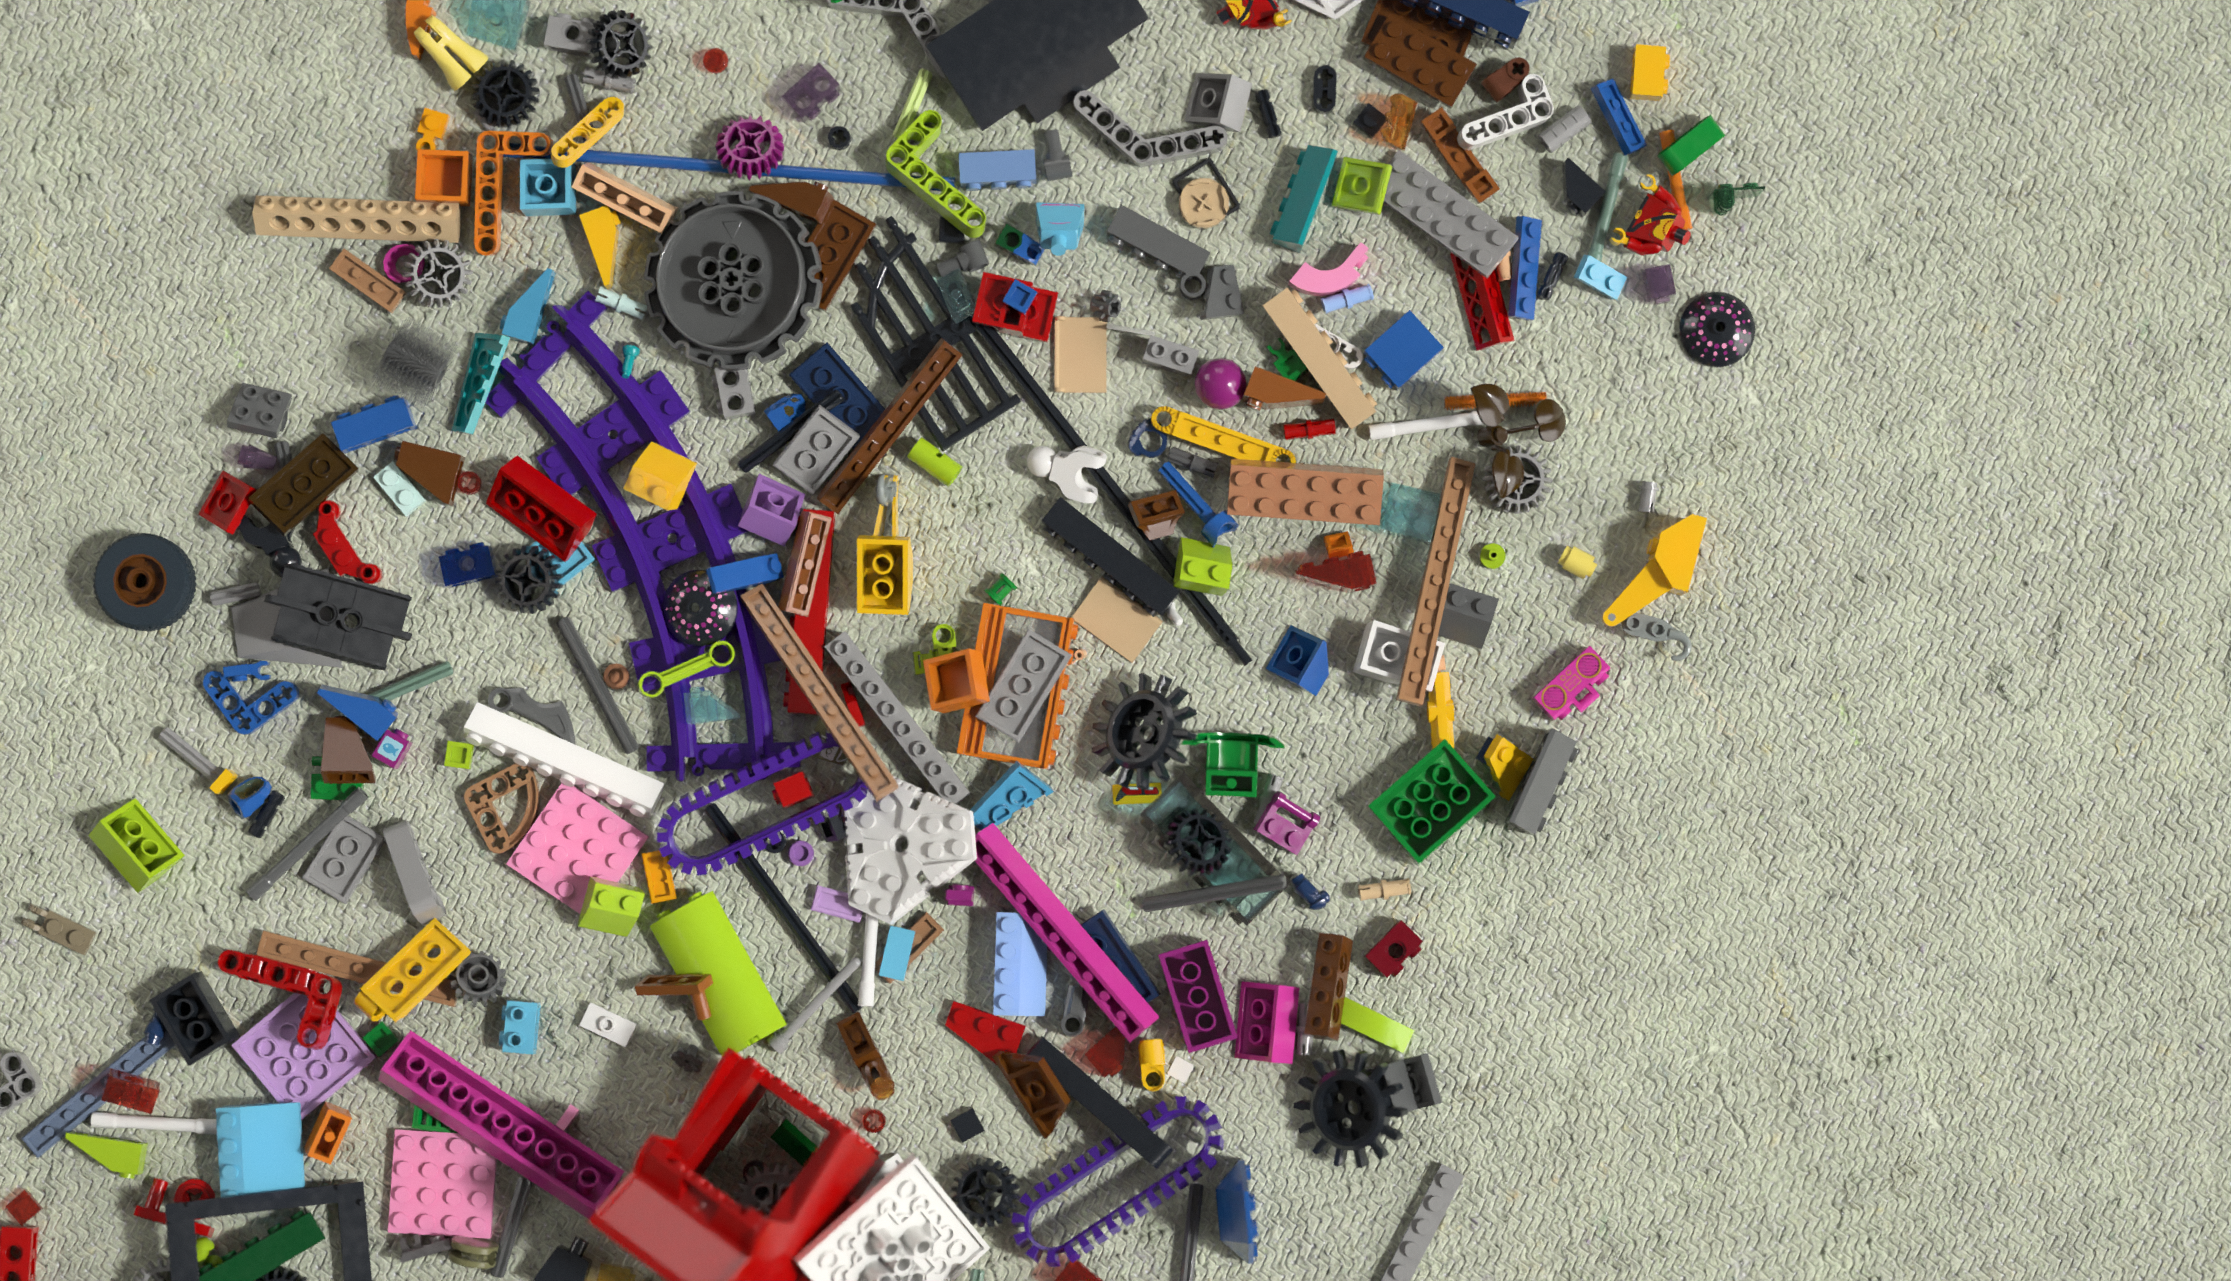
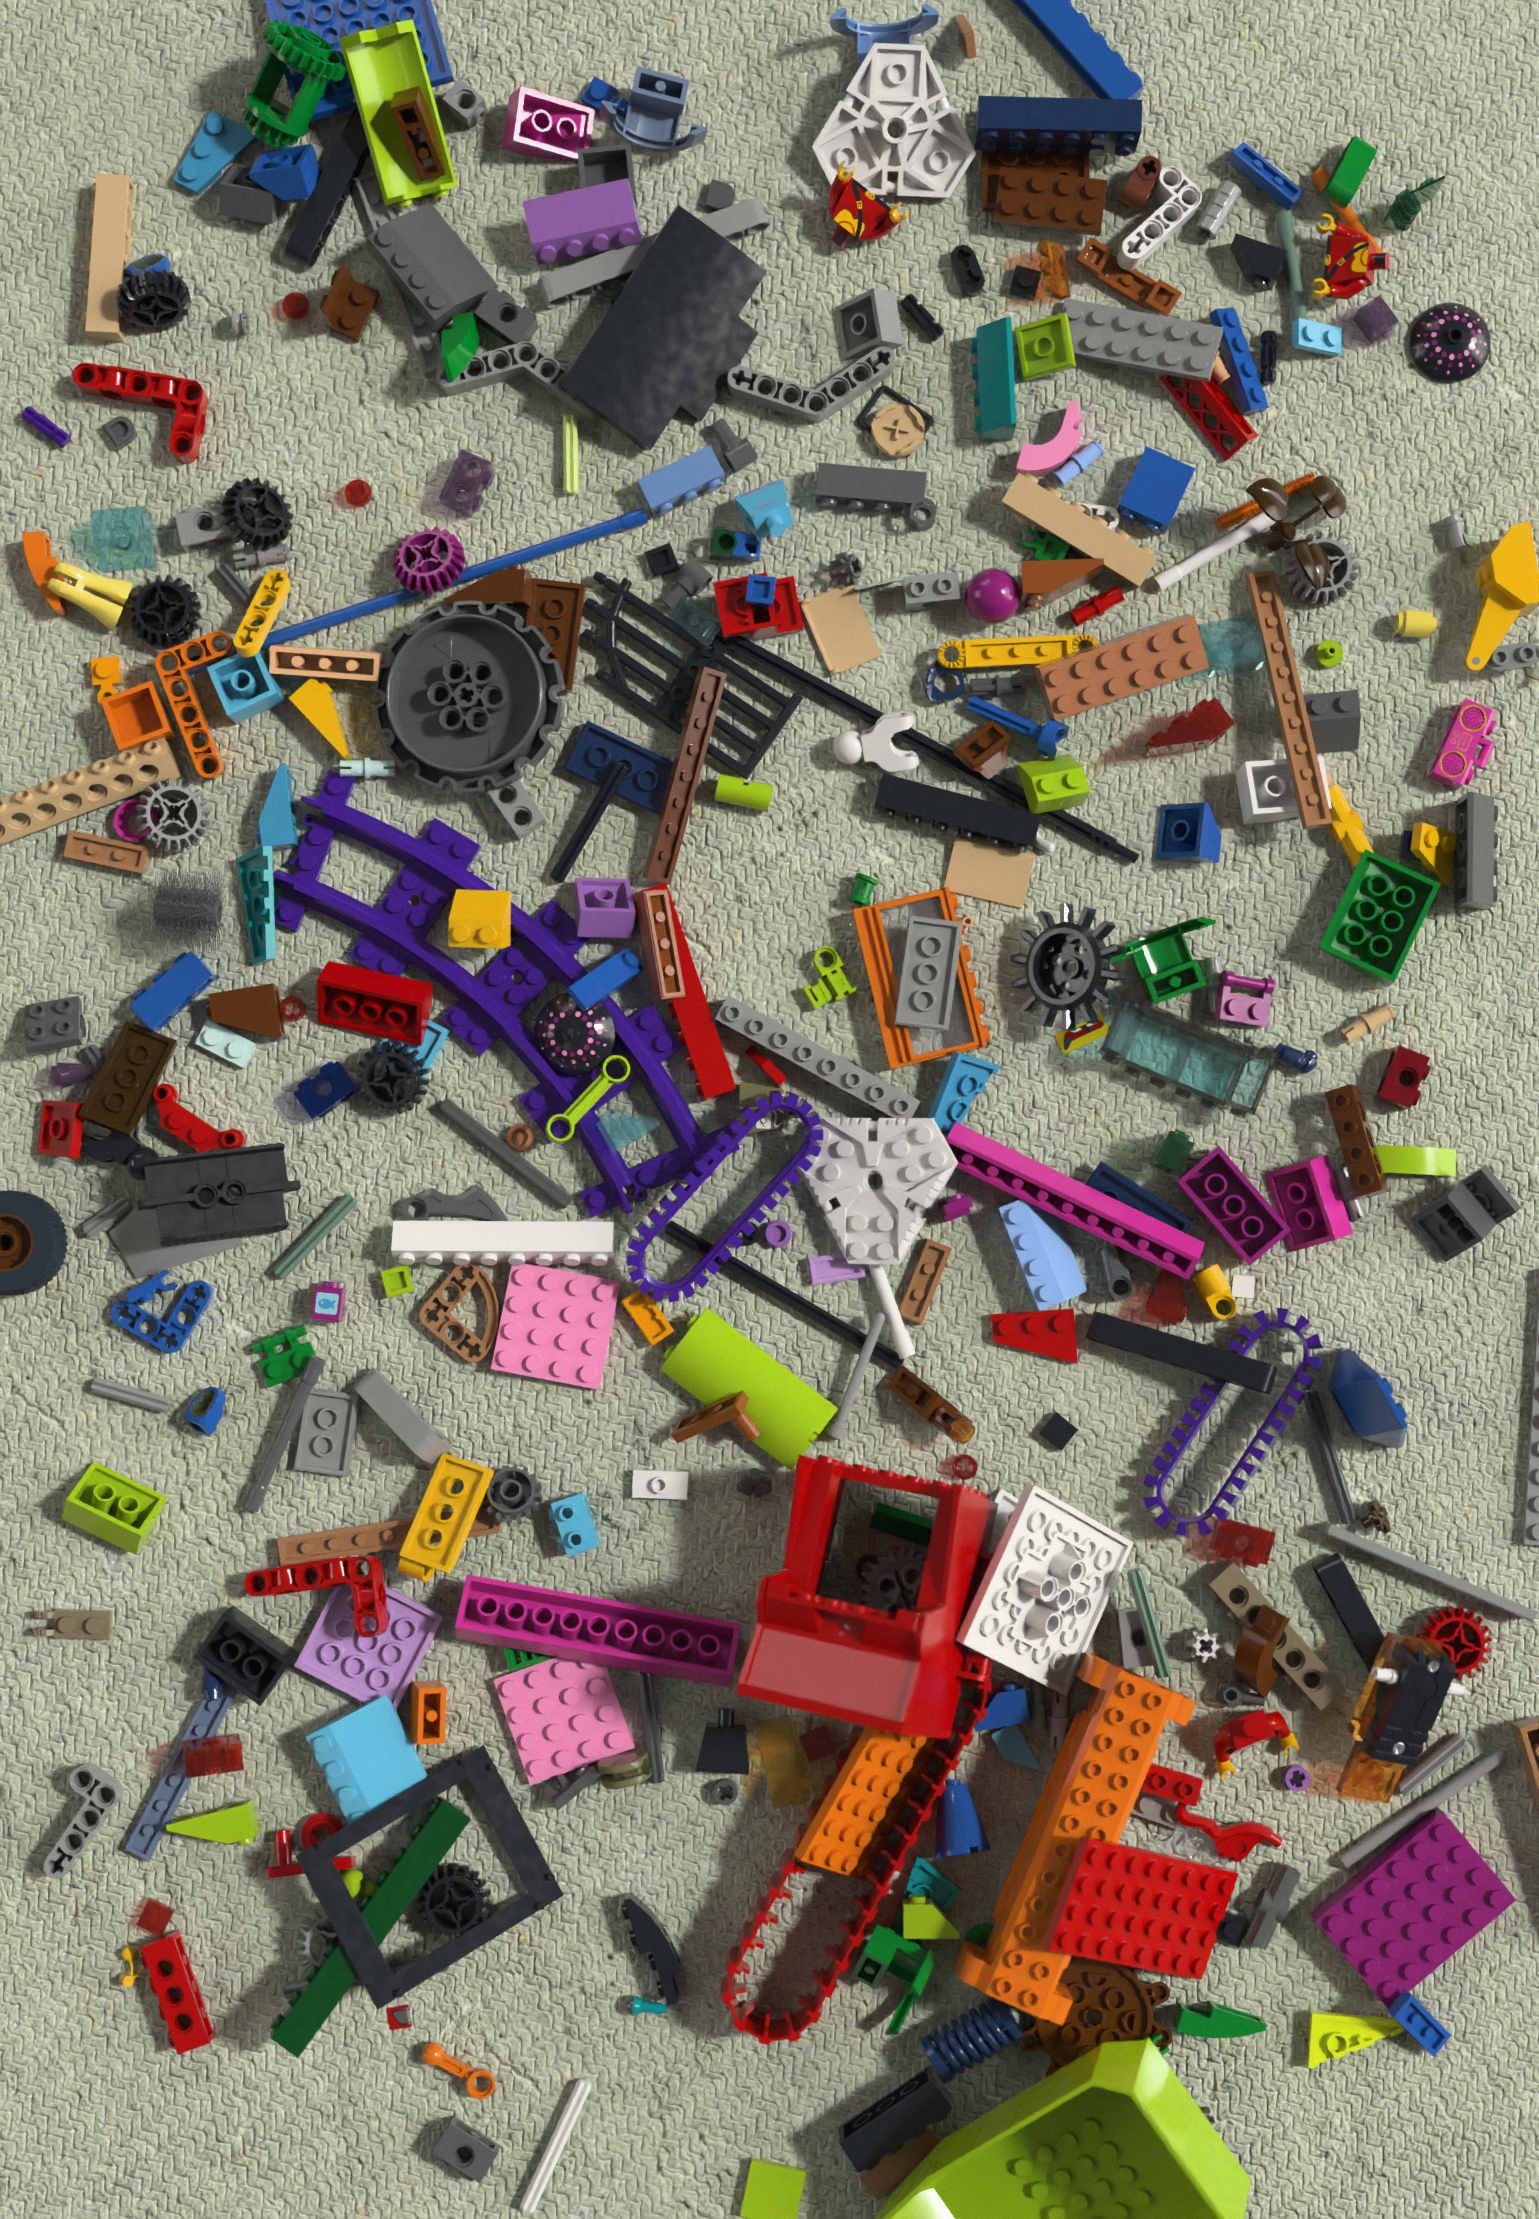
camera: 20 degrees left, 0 degrees up
white piece [91,1112,217,1135] -> none
yellow tile [209,769,238,794] -> none
black axle [248,790,285,838] -> none
blue slope [317,684,398,741] -> none
reddish brown slope [321,715,376,783] -> none
green plate [363,1021,400,1057] -> none
bright pink tile [555,1104,579,1132] -> none
lime slope [577,876,645,937] -> none
teal piece [621,342,640,379] -> none
medium nougat plate [740,584,898,801] -> none
blue rock [764,394,805,431] -> none
red brick [772,771,815,808] -> none
light grey tile [773,405,860,495] -> none
black plate [818,815,846,842] -> none
black bush [828,126,851,151] -> none
yellow slope [857,474,913,615] -> none
medium azure tile [879,925,916,981] -> none
lime beam [885,110,986,238] -> none
orange piece [923,648,990,713] -> none
black gear [951,1158,1020,1228] -> none
reddish brown wing [992,1051,1071,1139] -> none
dark grey axle [1142,874,1287,912] -> none
black gear [1163,808,1232,878] -> none
dark grey wing [1200,265,1245,320] -> none
black gear [1294,1049,1408,1168] -> none
orange tile [1323,531,1354,560] -> none
yellow brick [1629,44,1670,101] -> none
none -> clear green brick [1148,1129,1195,1175]

